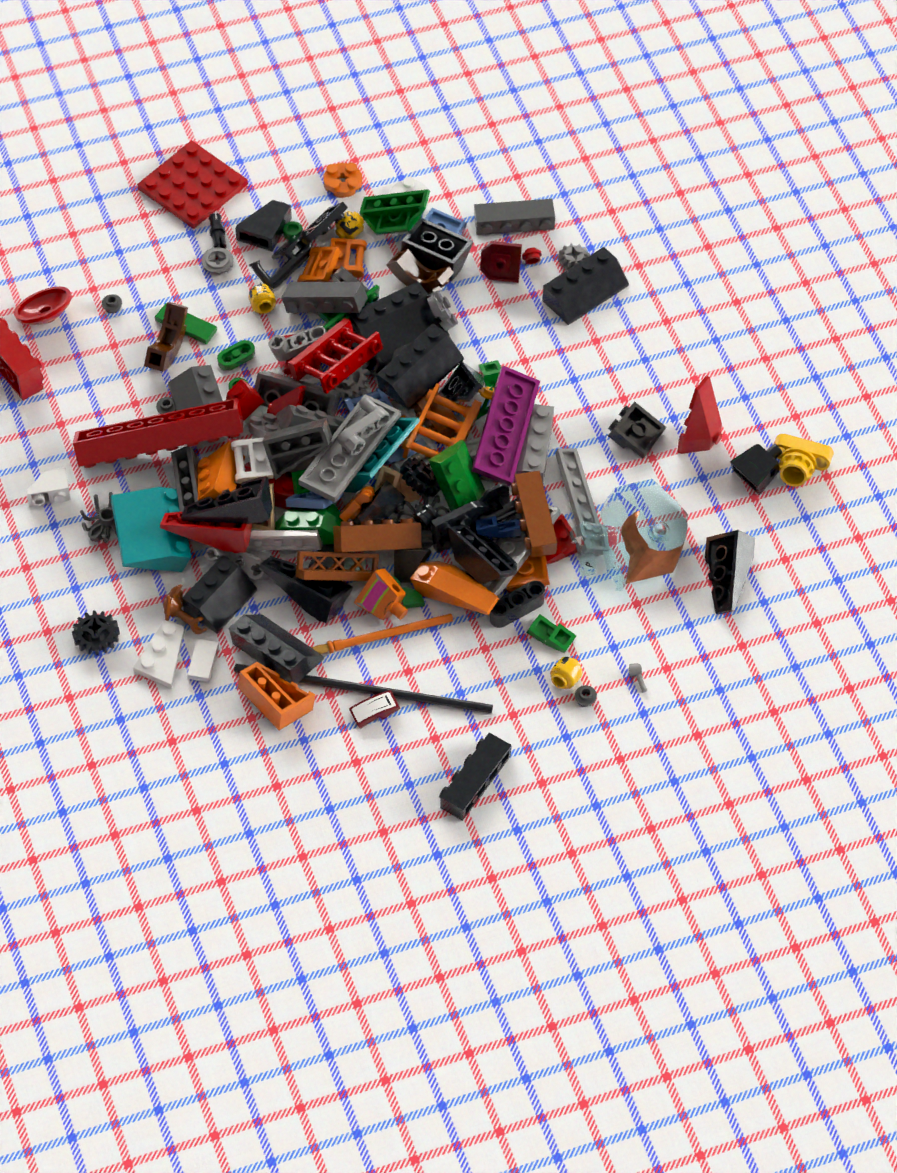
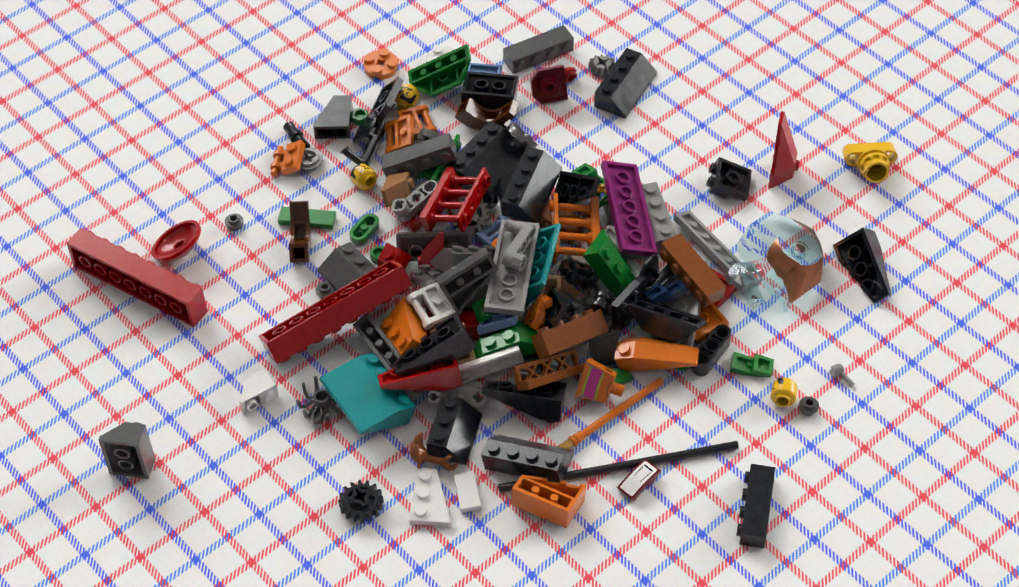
camera: 20 degrees left, 5 degrees down
red plate [137,140,248,229] -> none
black torso [730,444,783,495] -> none
none -> orange plate [270,140,306,177]
none -> medium nougat slope [381,172,415,207]

